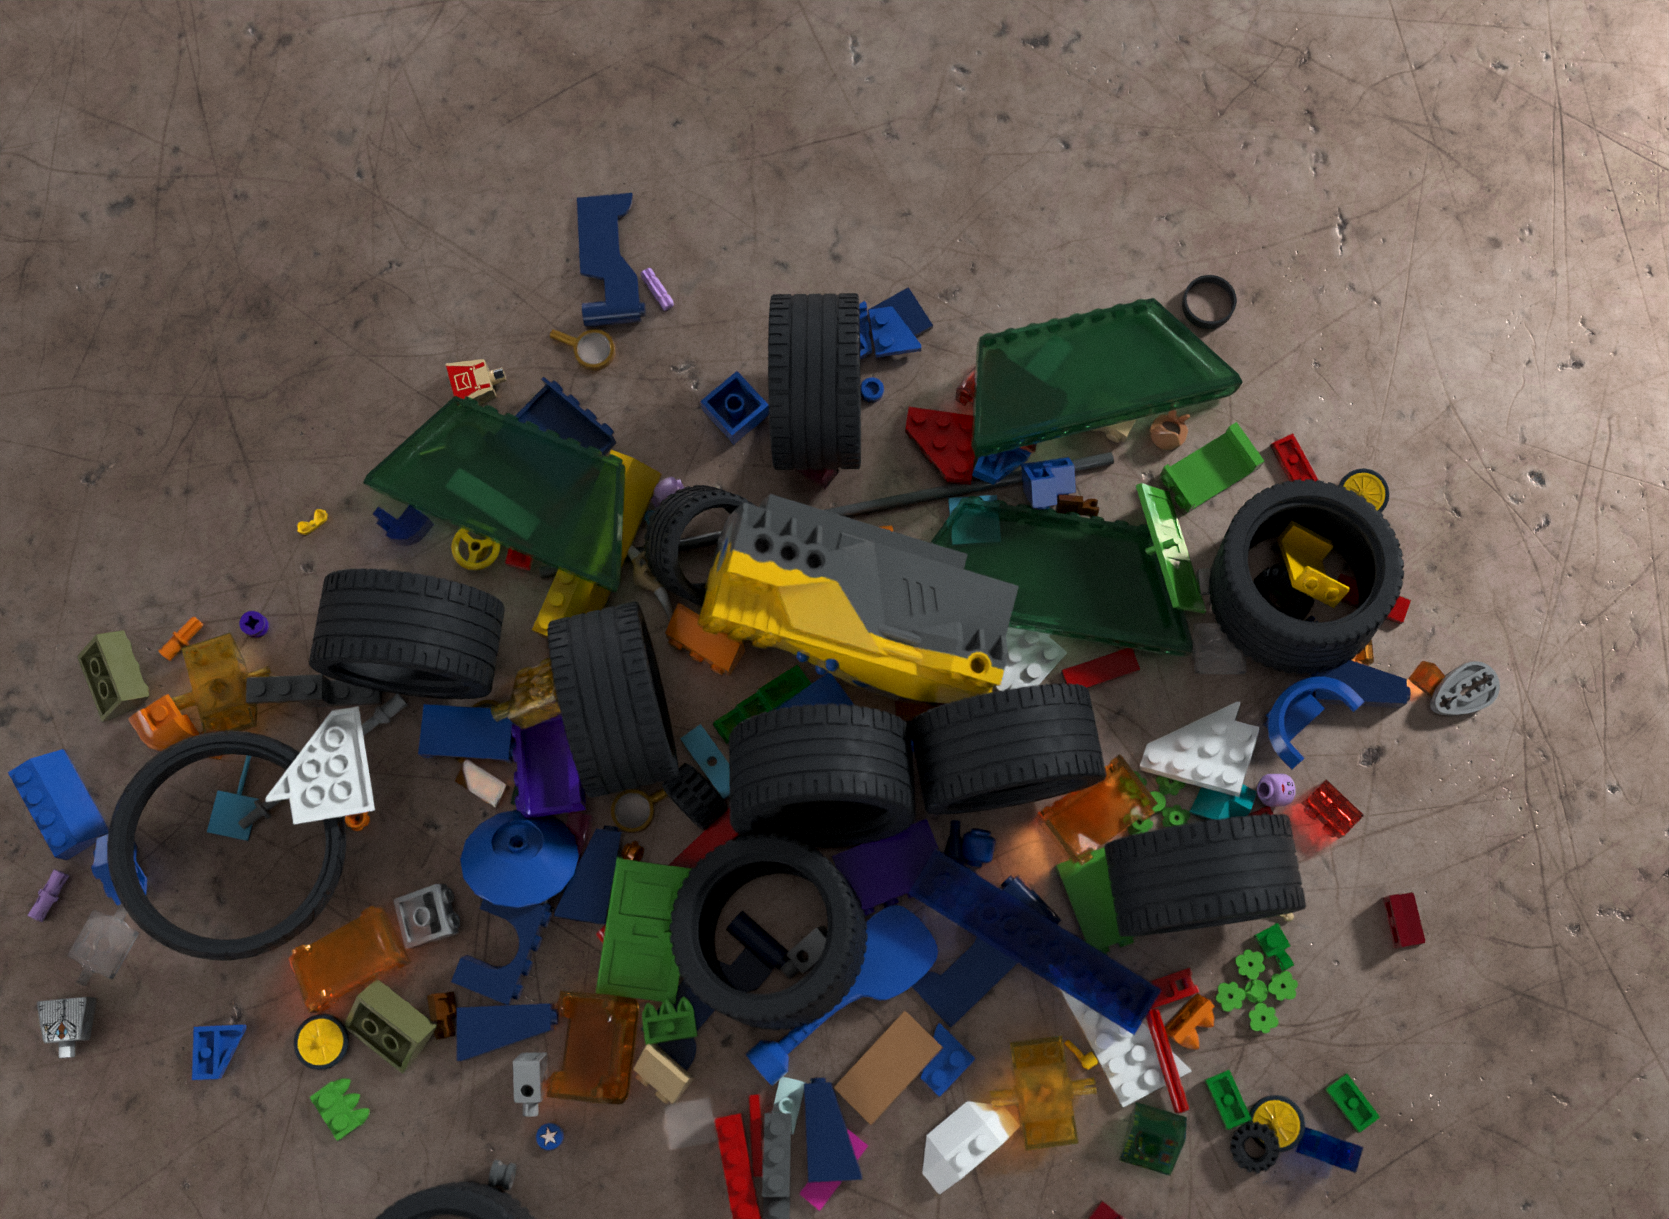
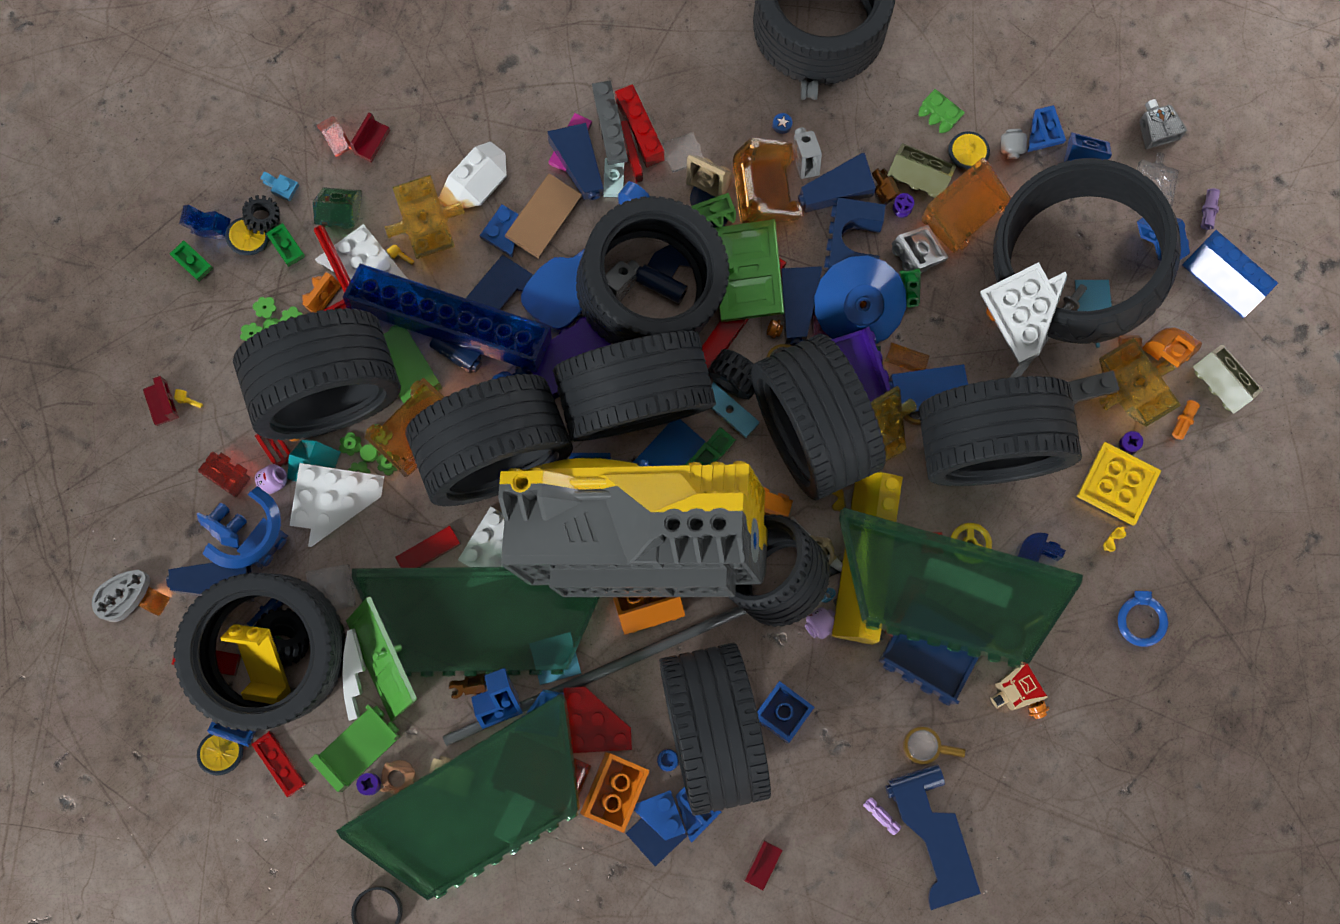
camera: 165 degrees right, 0 degrees up
none -> yellow hand [174,389,203,408]
none -> blue connector [197,503,247,549]
none -> dark azure plate [260,172,299,202]
none -> white slope [342,629,366,721]
none -> dark purple wheel [356,773,381,795]
none -> orange slope [580,752,650,833]
none -> dark red panel [743,840,783,891]
none -> dark purple wheel [892,193,914,218]
none -> green hips [899,269,921,307]
none -> light grey head [1001,129,1027,159]
none -> orange plate [1028,701,1049,719]
none -> blue slope [1064,132,1112,162]
none -> yellow plate [1076,442,1161,526]
none -> blue piece [1118,591,1168,647]

